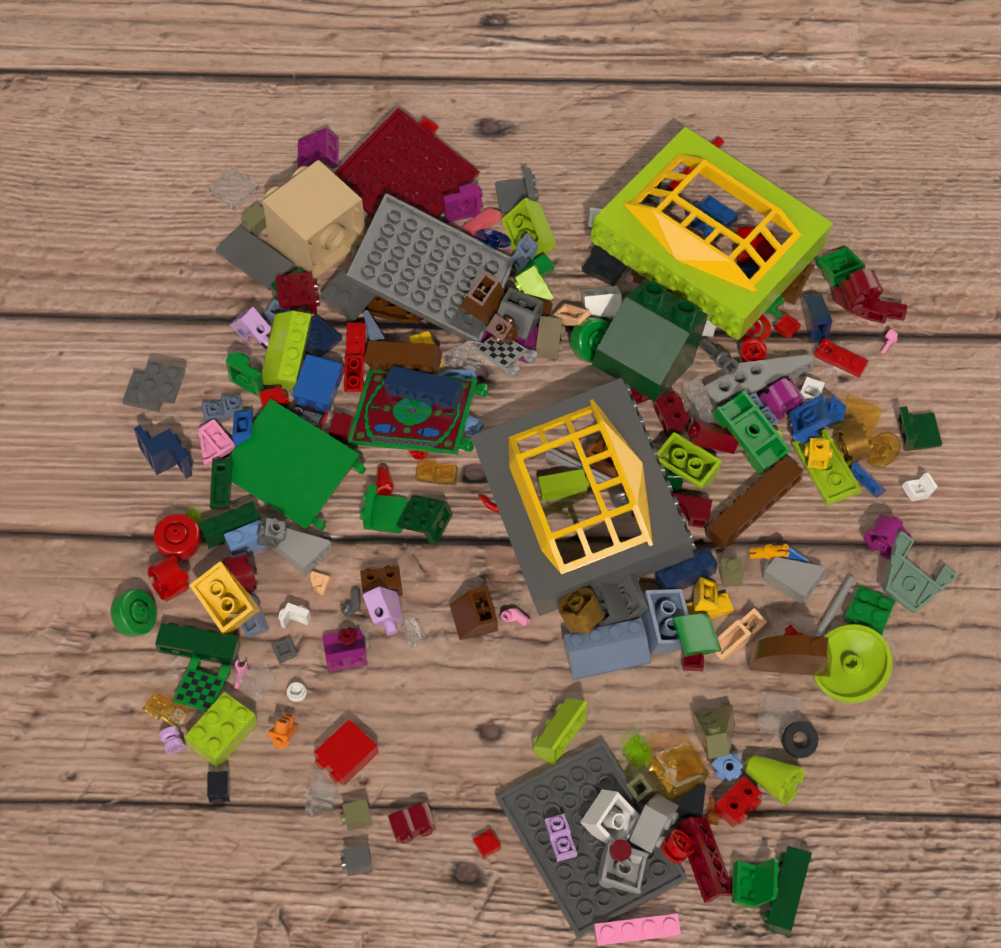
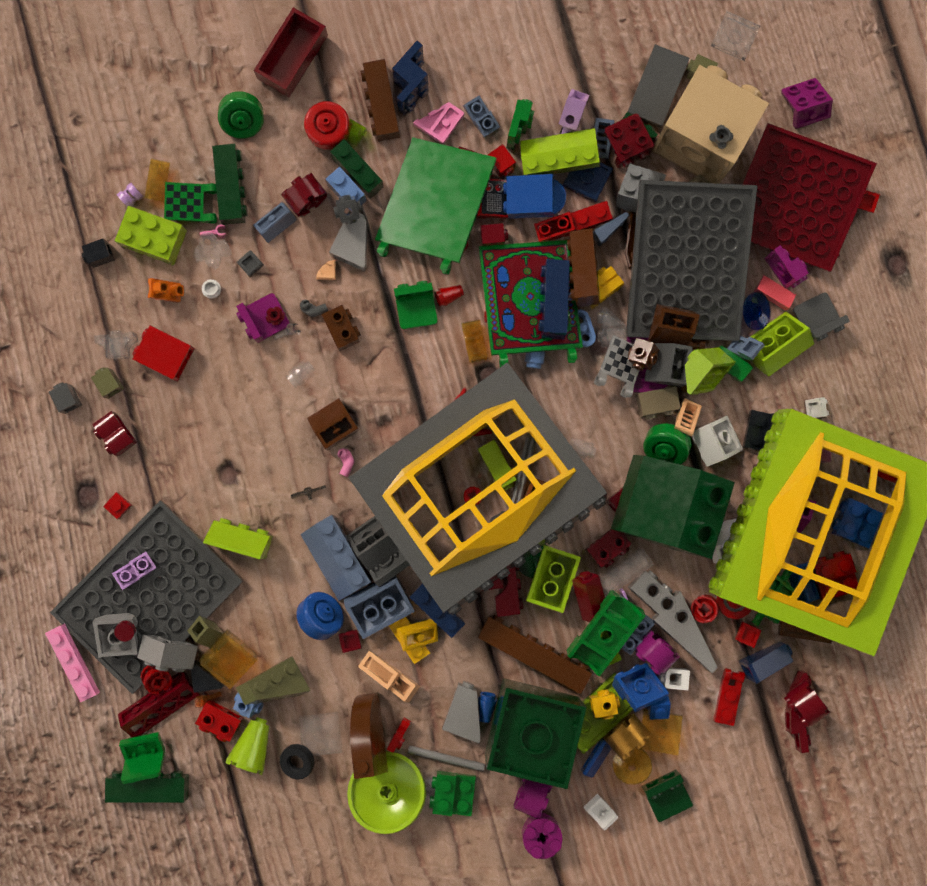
camera: 65 degrees right, 25 degrees up
dark grey bracket [123,361,185,412] -> none
red brick [147,555,189,602] -> none
yellow slope [189,561,261,634] -> none
dark green plate [210,457,233,510] -> none
blue slope [232,410,253,446] -> none
white bracket [278,603,311,628] -> none
lavender torso [362,587,403,636] -> none
dark green bracket [397,495,453,545] -> none
pearl gold brick [558,588,605,634] -> none
white slope [580,789,640,844] -> none
clear neon green brick [622,734,654,771] -> none
slope [672,614,722,657] -> none
dark grey pin [699,338,738,375] -> none
olive brick [720,557,743,587] -> none
light orange pin [749,544,790,560] -> none
green plate [815,247,866,289] -> none
bright pink hand [880,329,898,355] -> none
sand green wing [882,530,958,613] -> none
none -> dark red piece [253,7,328,98]
none -> clear smoke piece [291,485,326,500]
none -> blue wheel [296,592,344,640]
none -> reddish brown brick [360,59,400,142]
none -> red wheel [463,486,482,505]
none -> dark green piece [485,678,587,789]
none -> magenta brick [522,813,563,859]
none -> dark grey plate [709,125,734,149]

